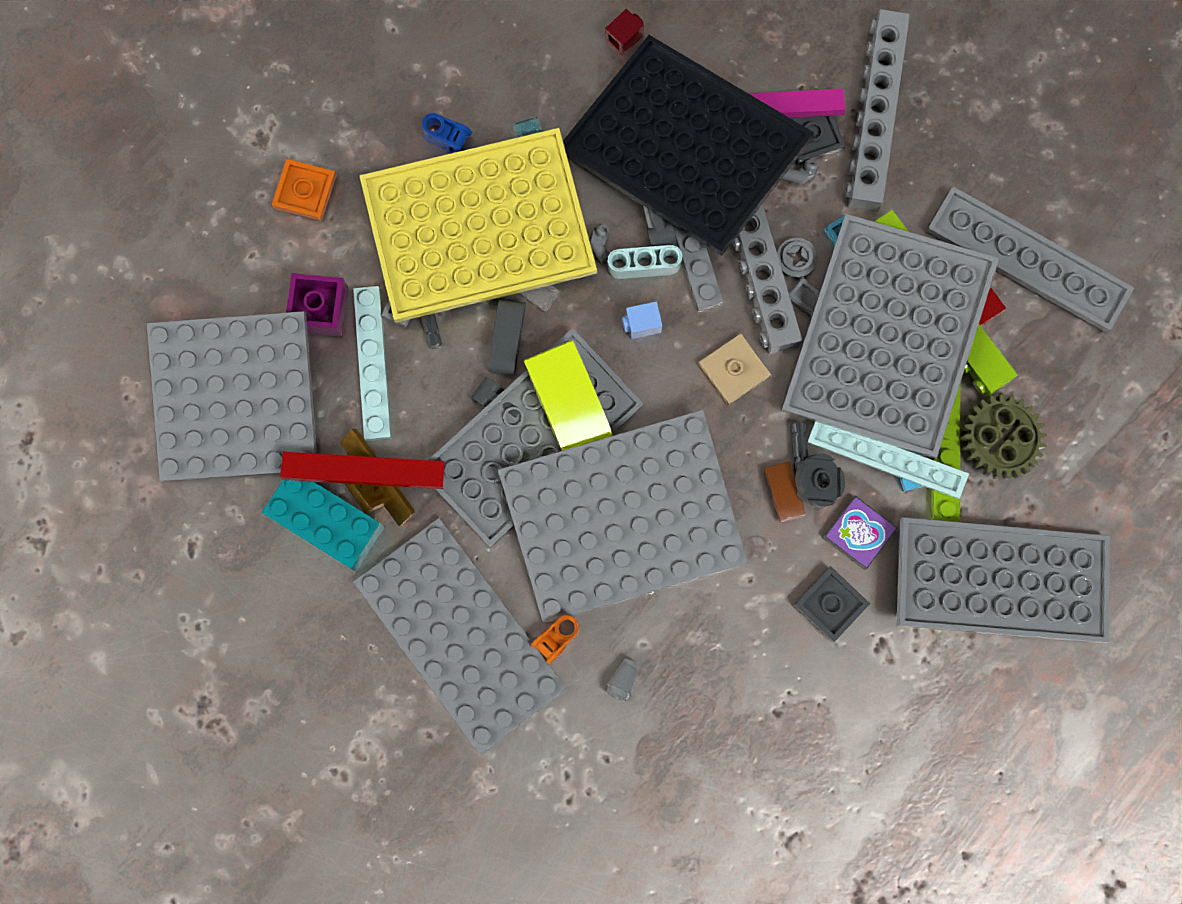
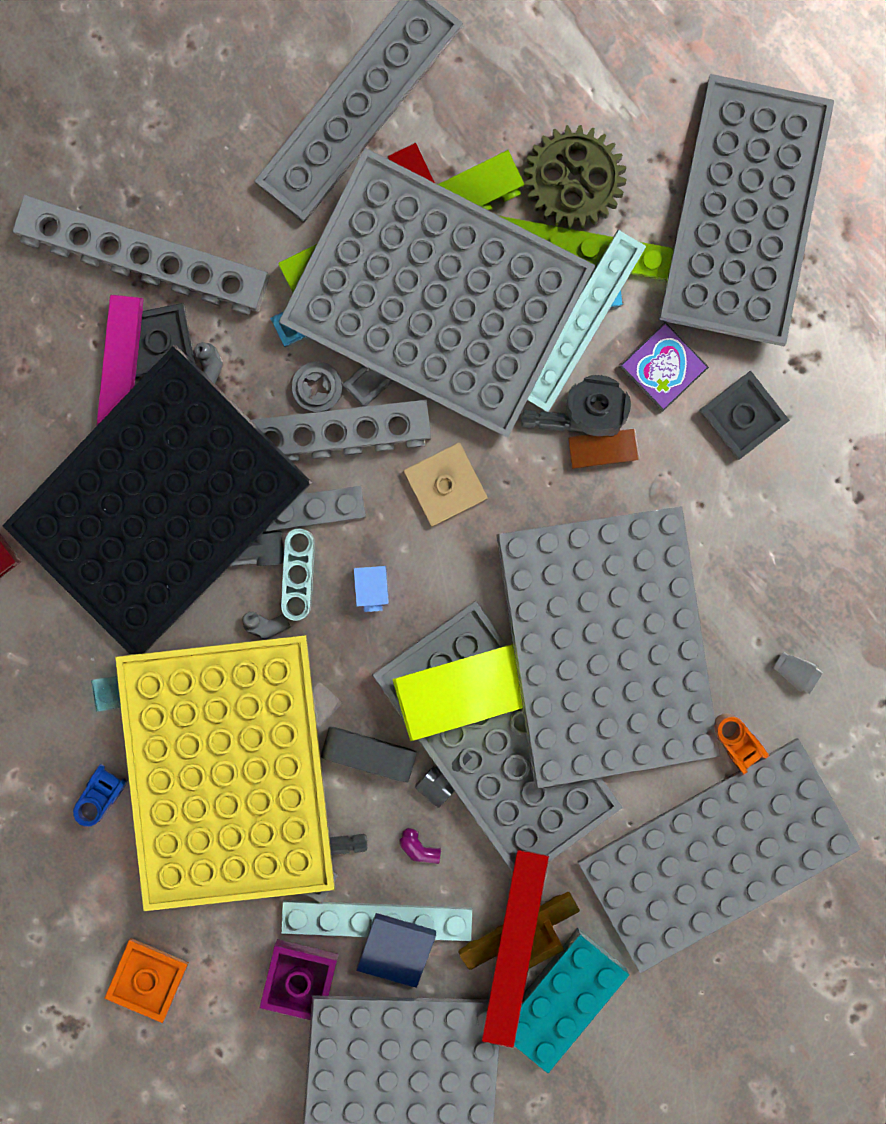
camera: 85 degrees left, 10 degrees up
none -> dark blue tile [356,913,436,988]
none -> magenta arm [399,828,441,864]

